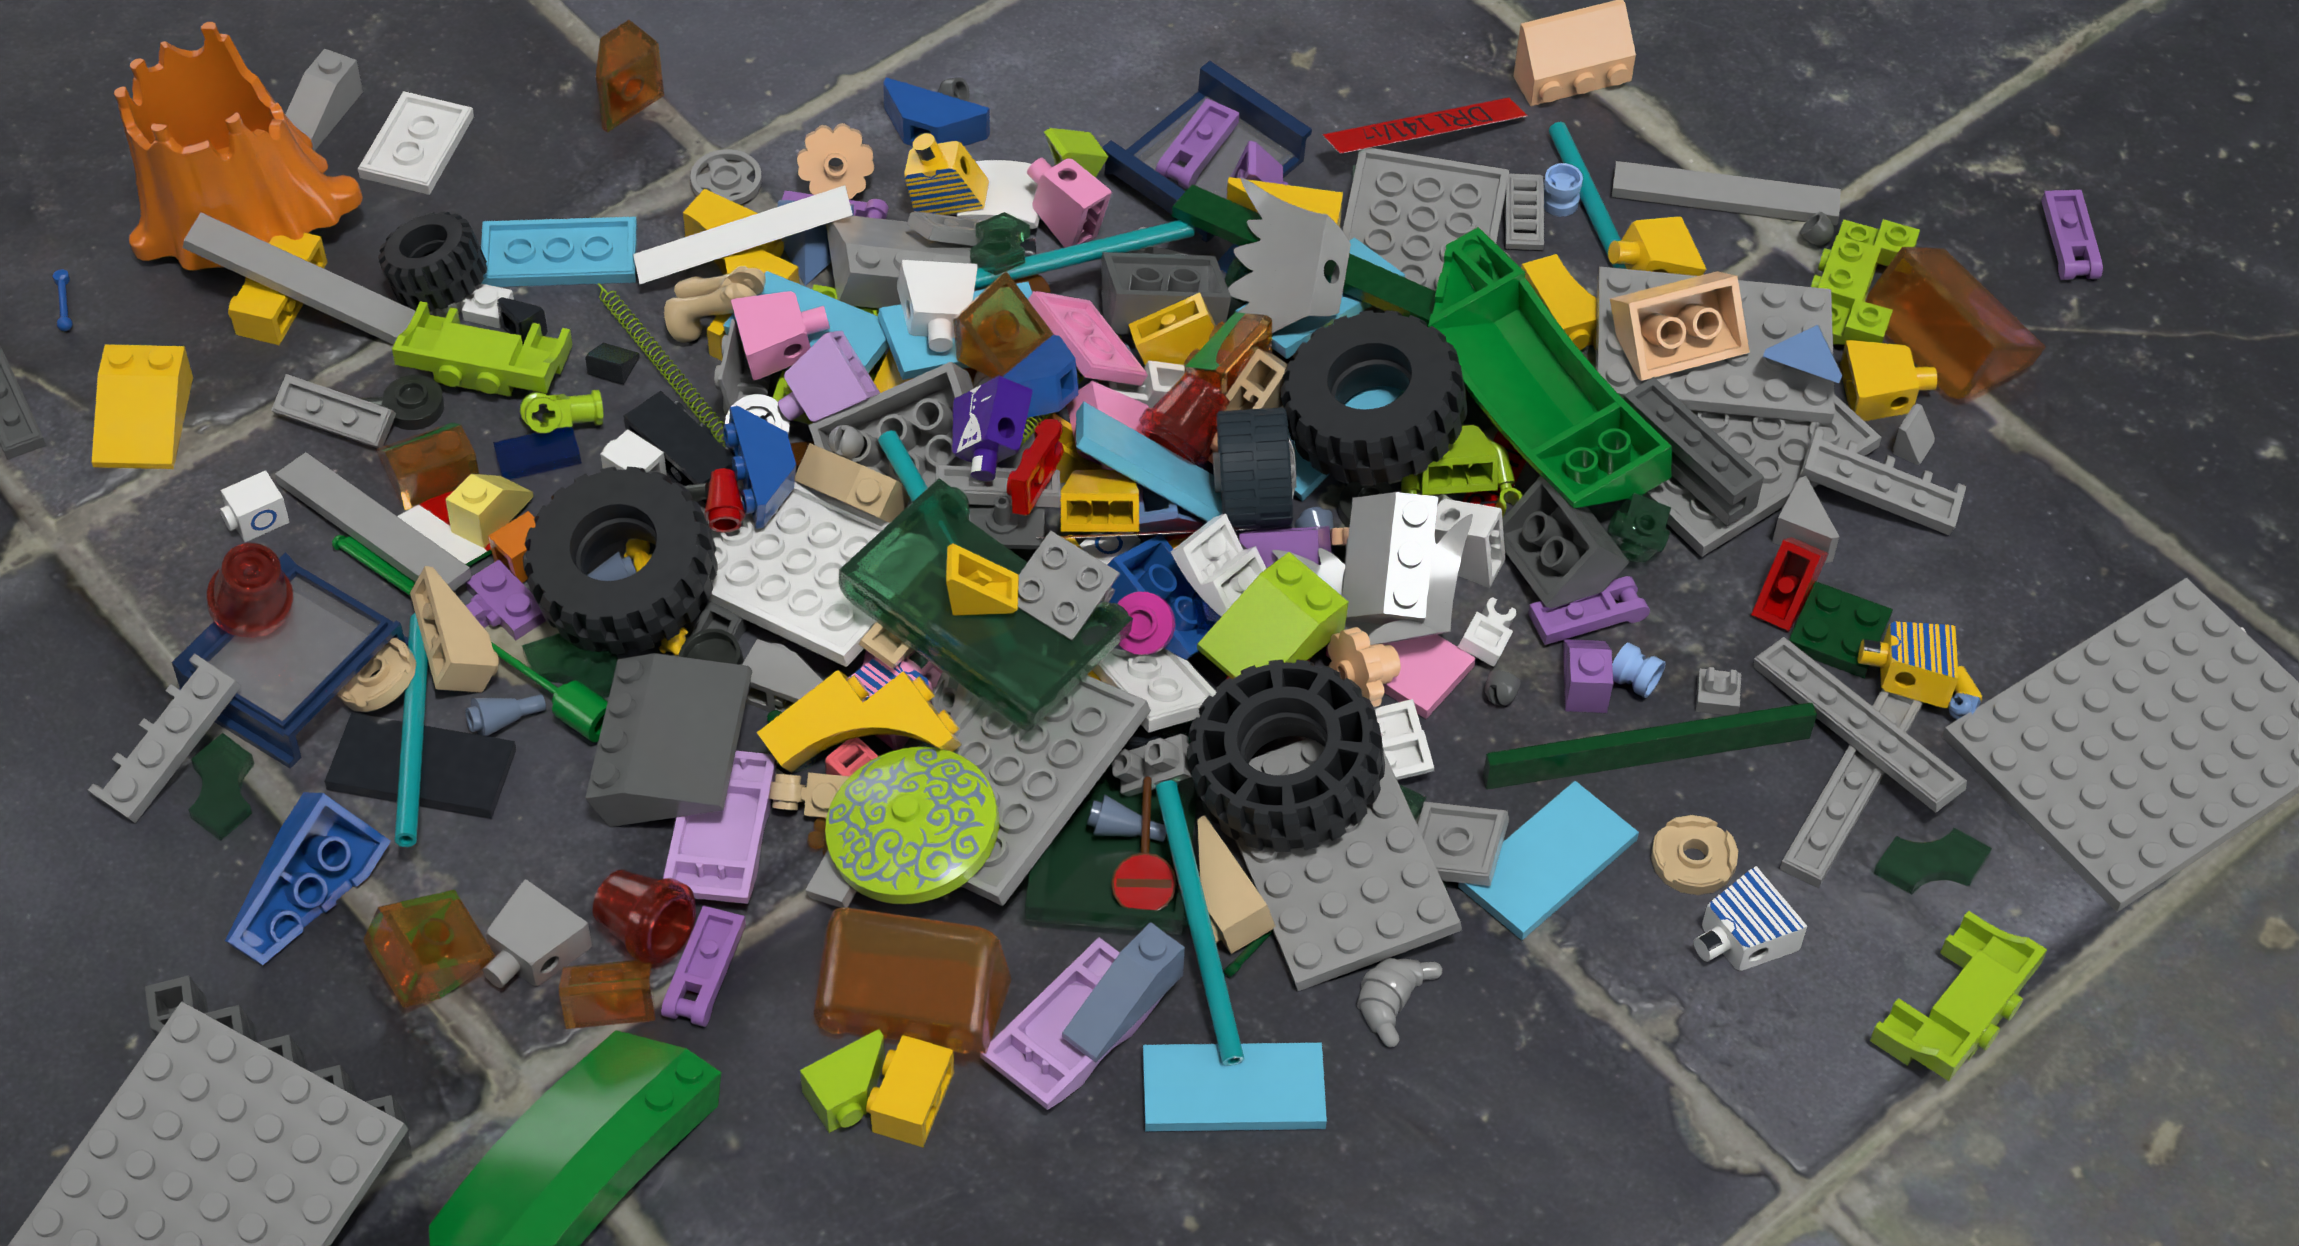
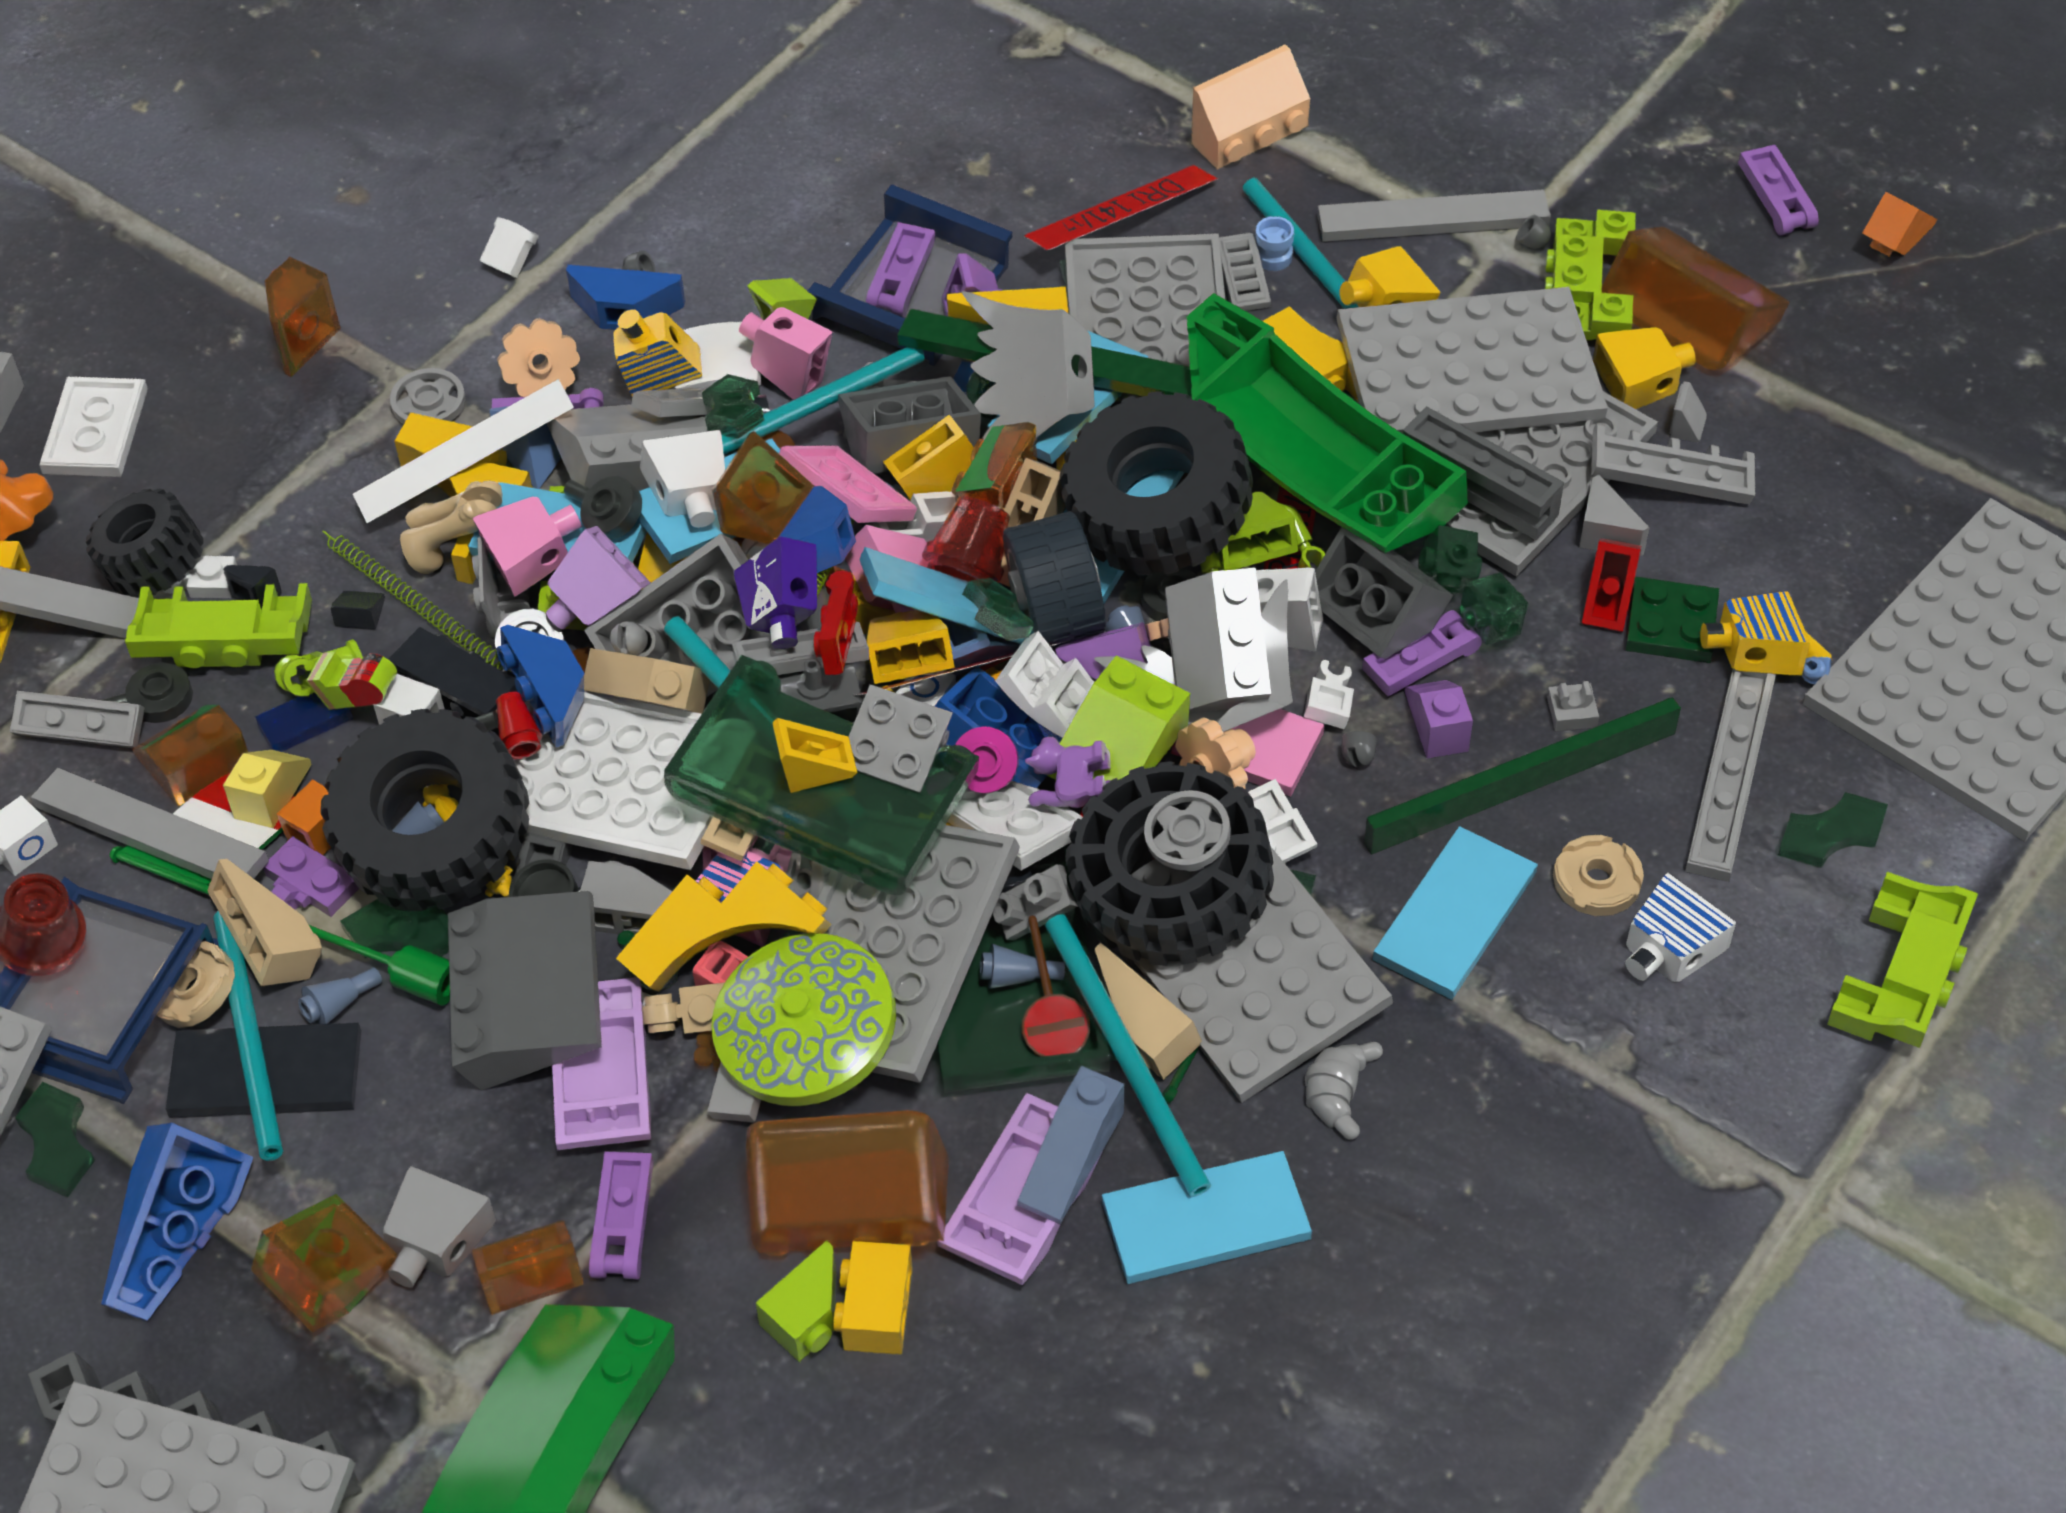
camera: 10 degrees left, 0 degrees up
medium azure tile [481,217,637,287] -> none
clear red piece [593,869,696,965] -> none
light grey tile [1417,802,1509,886] -> none
light nougat slope [1610,271,1750,381] -> none
light blue wheel [1612,642,1666,698] -> none
light grey tile [1754,637,1967,813] -> none
medium blue slope [1763,325,1842,383] -> none
none -> leg [306,652,397,710]
none -> white tile [479,217,539,278]
none -> pearl dark grey piece [564,476,642,540]
none -> clear green tile [962,578,1034,641]
none -> medium lavender animal [1025,737,1111,808]
none -> light grey wheel [1144,790,1231,872]
none -> clear green brick [1458,572,1528,645]
none -> orange slope [1862,192,1938,257]

